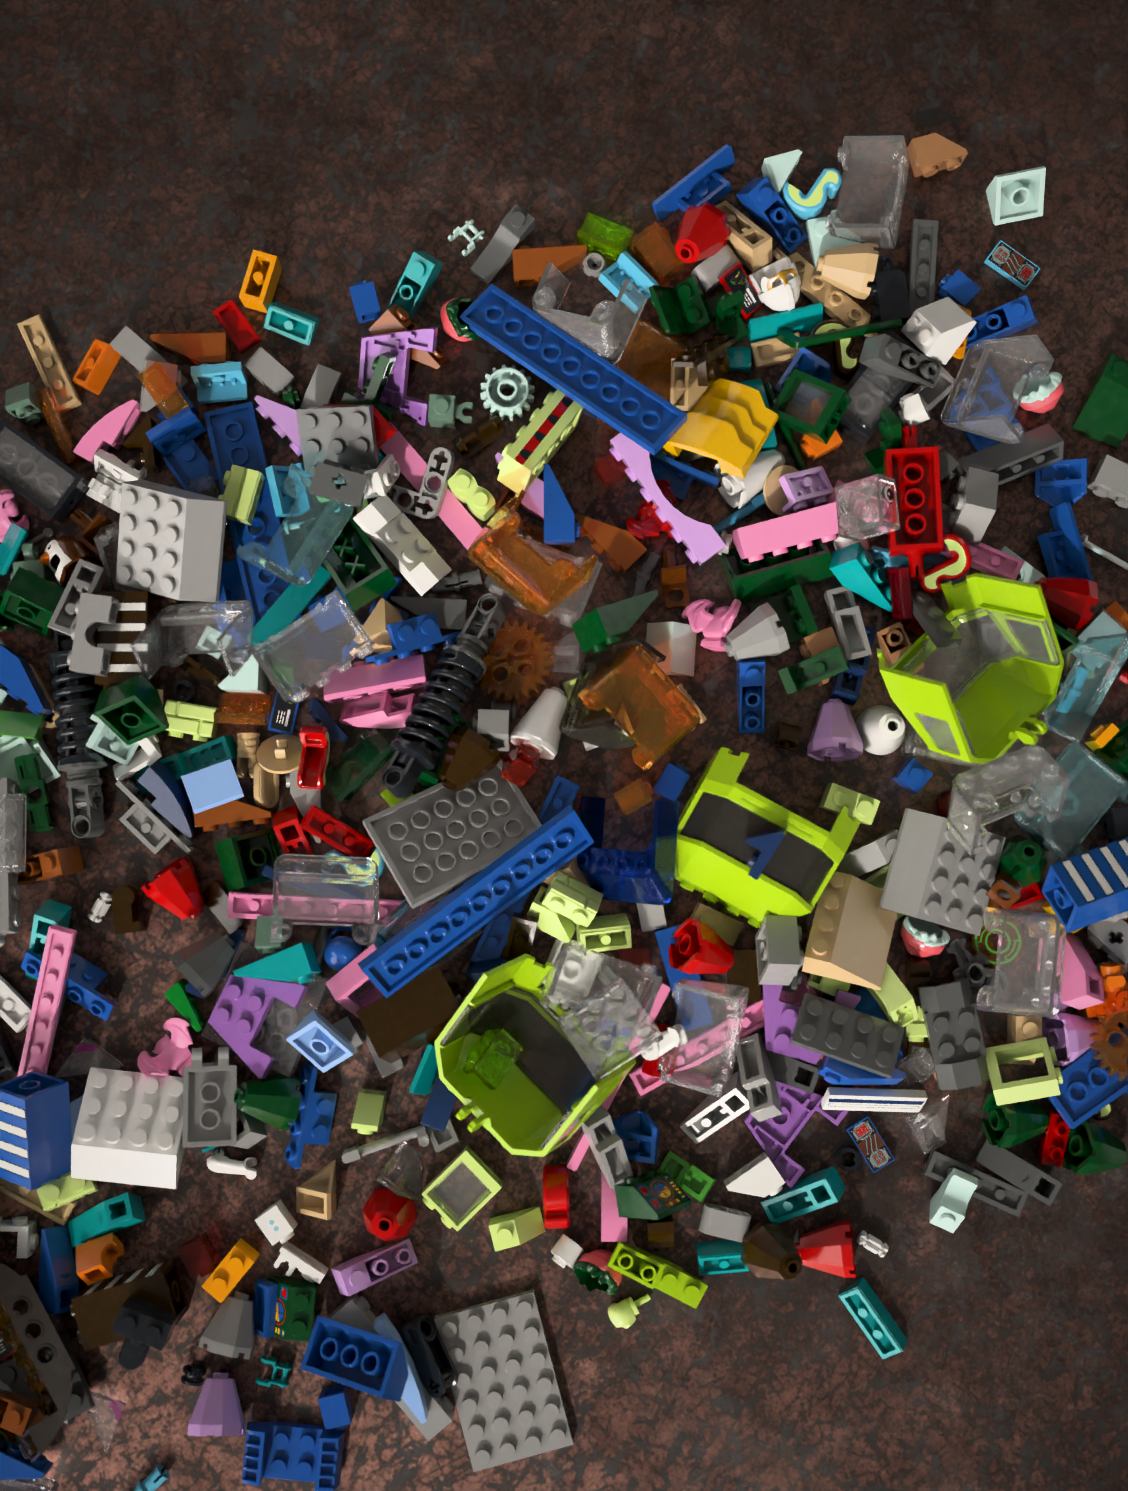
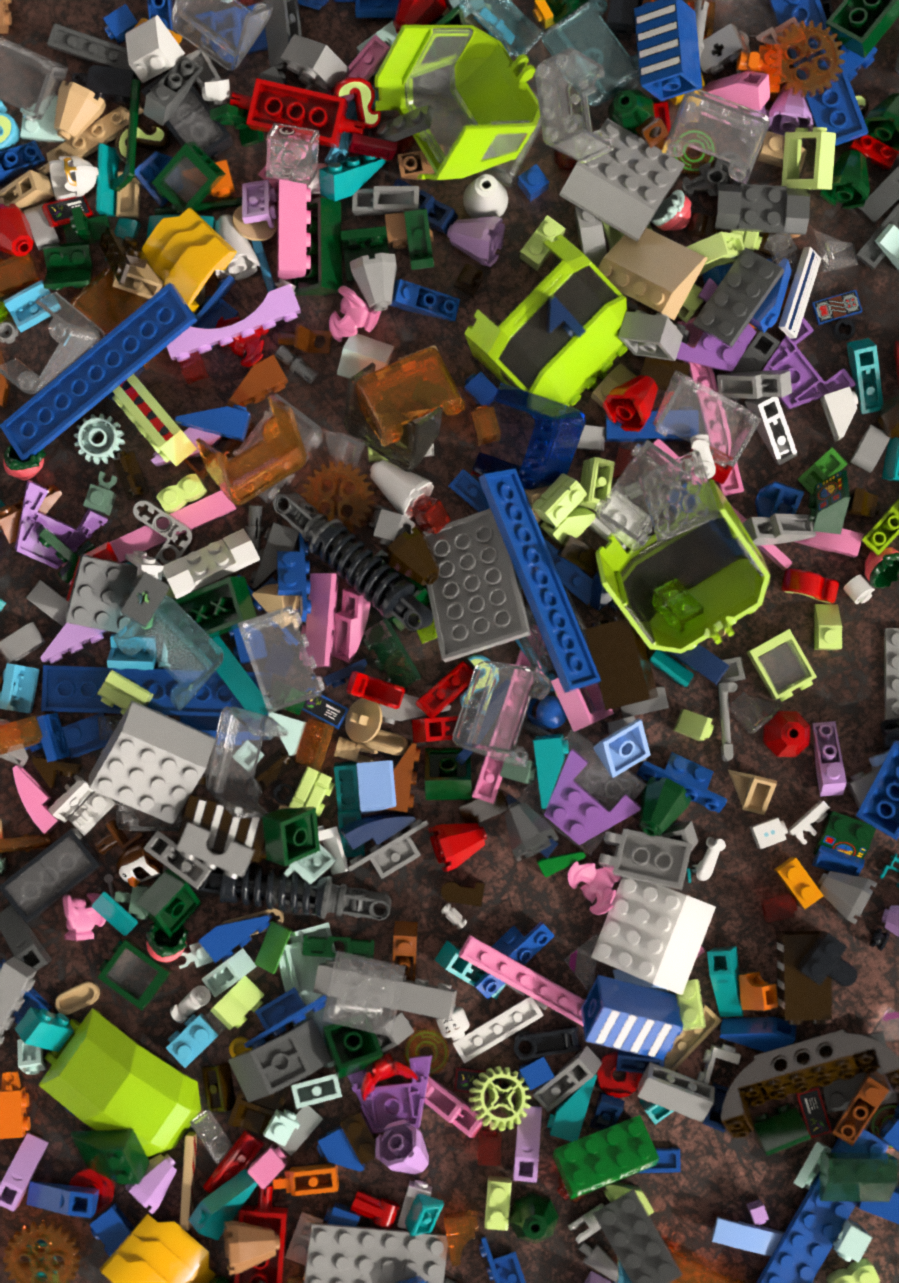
camera: 65 degrees left, 0 degrees up
dark green plate [282,385,302,410] -> none
dark green slope [572,590,658,654] -> none

